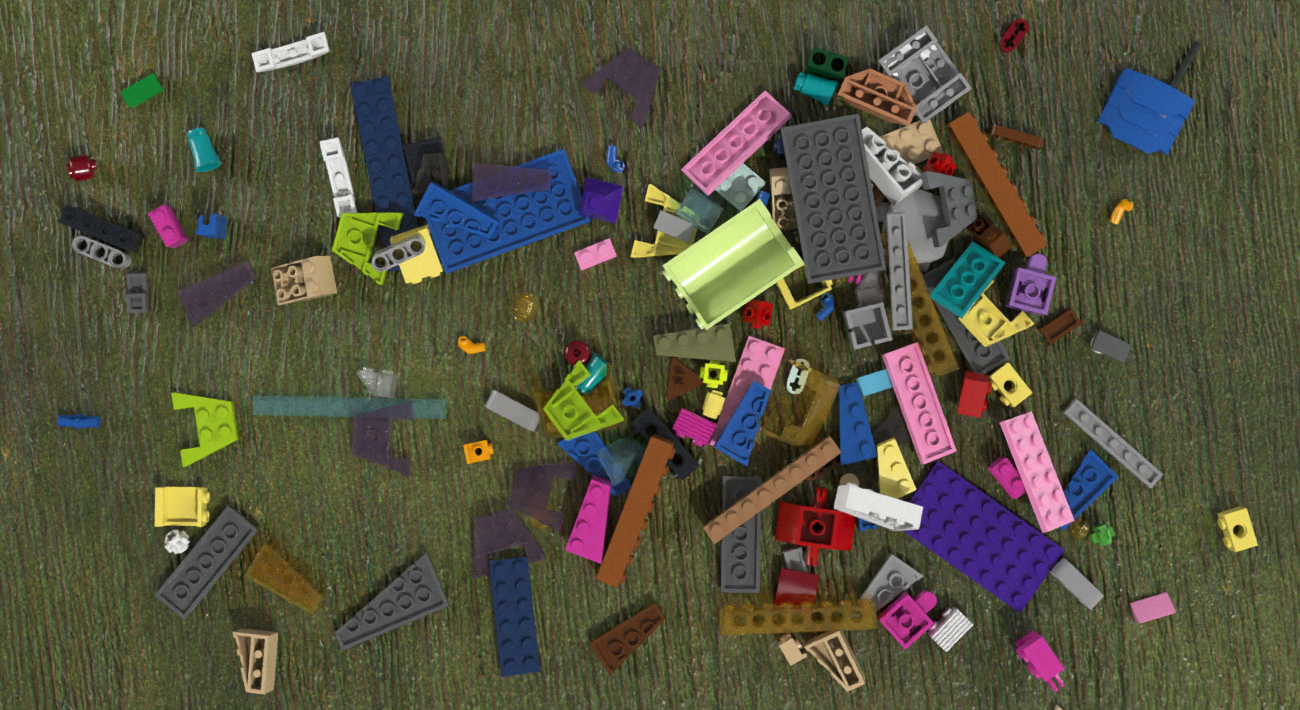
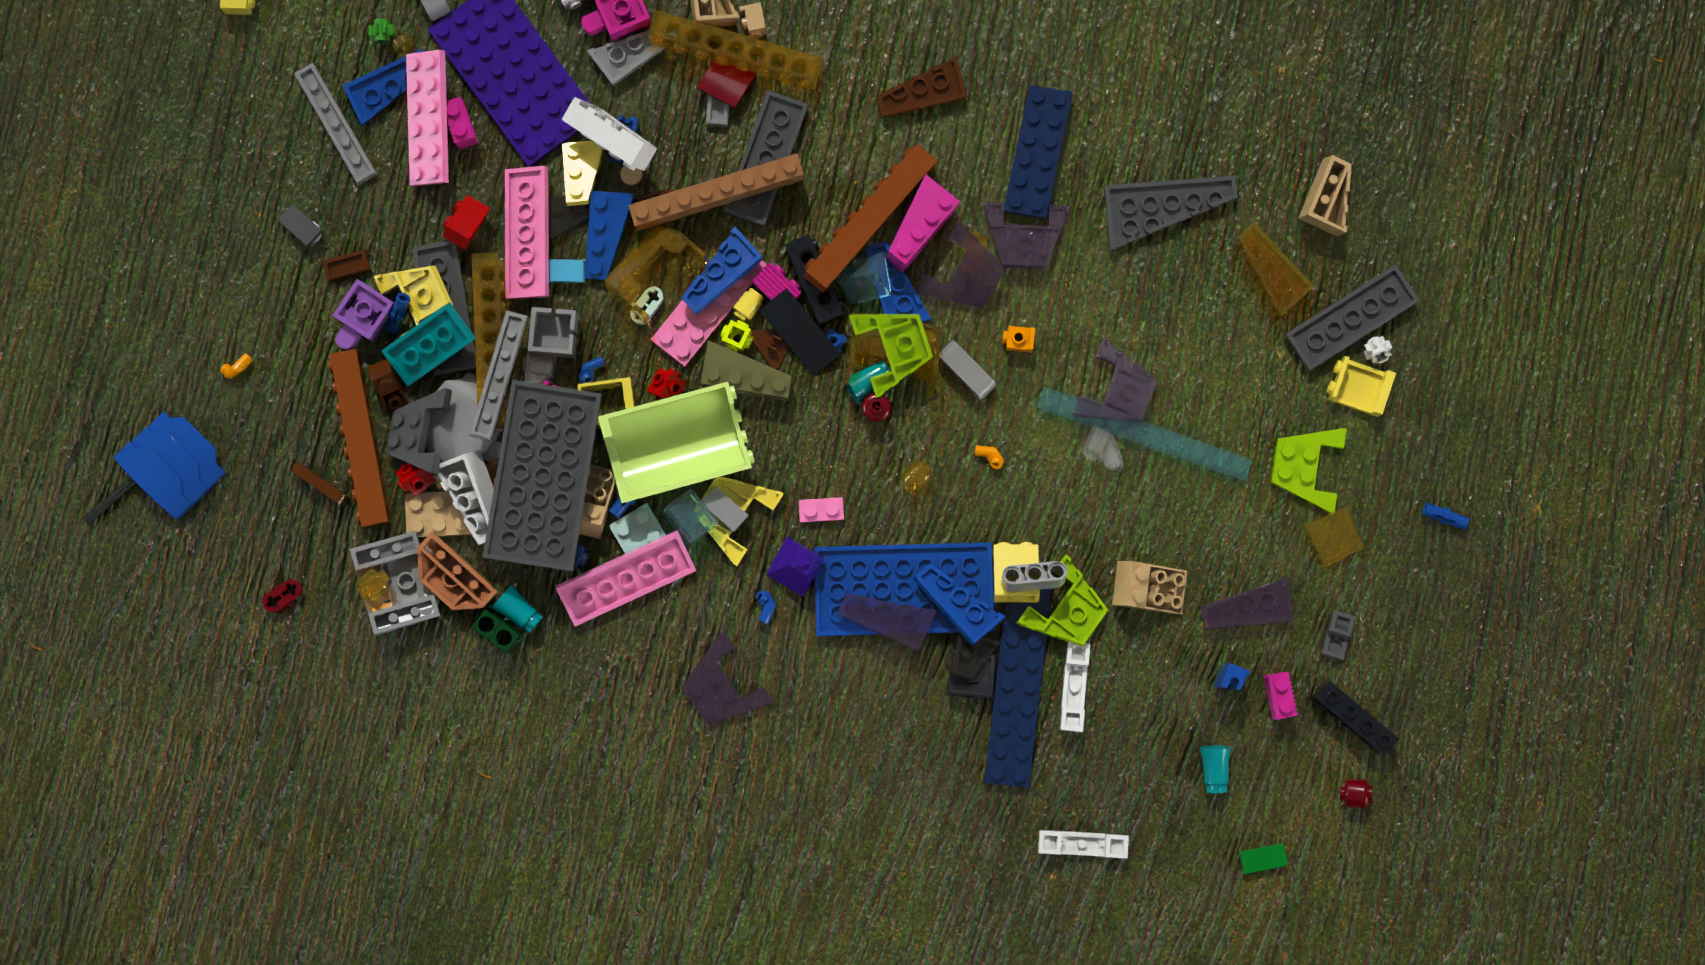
camera: 160 degrees left, 5 degrees down
light grey beam [72,236,132,269] -> none
red slope [775,487,856,566] -> none
light yellow brick [989,362,1032,407] -> none
none -> clear yellow head [356,569,391,601]
none -> blue pin [386,293,410,333]
none -> black sticker [759,288,841,376]
none -> clear yellow tile [1305,507,1364,567]

